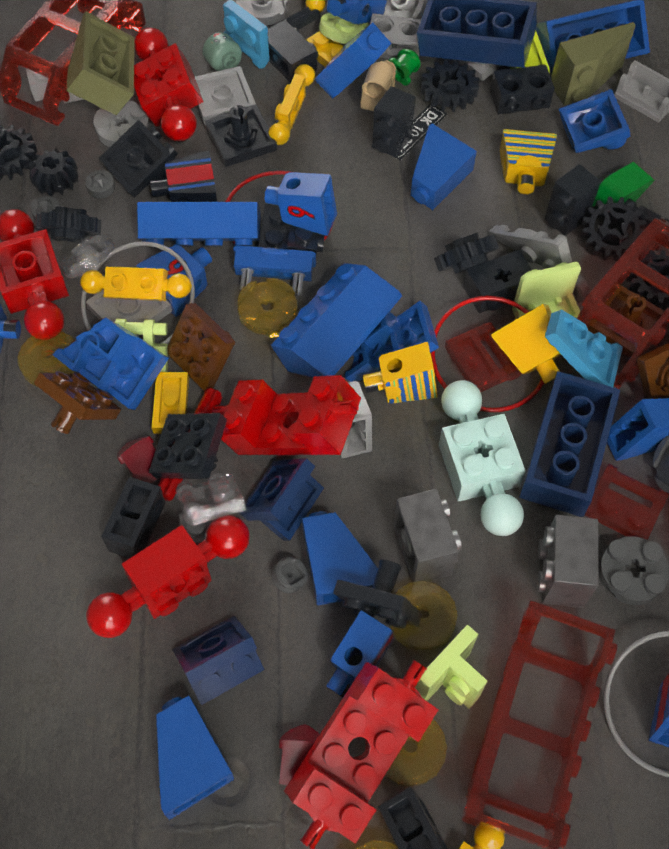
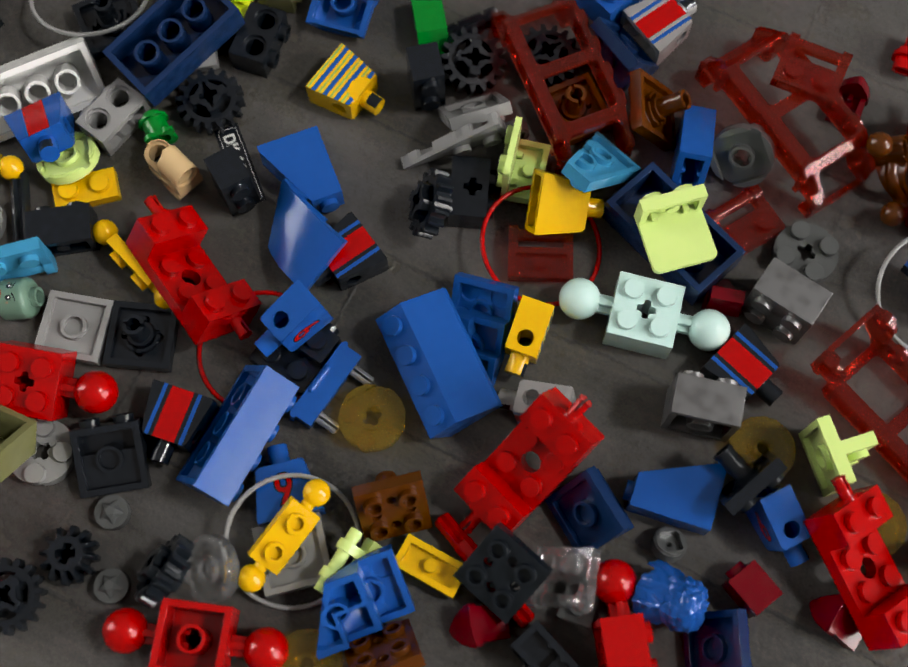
camera: 60 degrees left, 10 degrees up
blue slope [314,22,392,99] -> none
none -> red brick [125,195,262,345]
none -> blue slope [268,178,348,290]
none -> torso [314,211,389,291]
none -> light grey plate [438,91,513,131]
none -> blue hair [632,560,709,633]
none -> yellowish green bracket [634,183,717,274]
none -> torso [700,323,783,407]
none -> dark red tile [701,279,746,317]
none -> dark red brick [721,559,783,618]

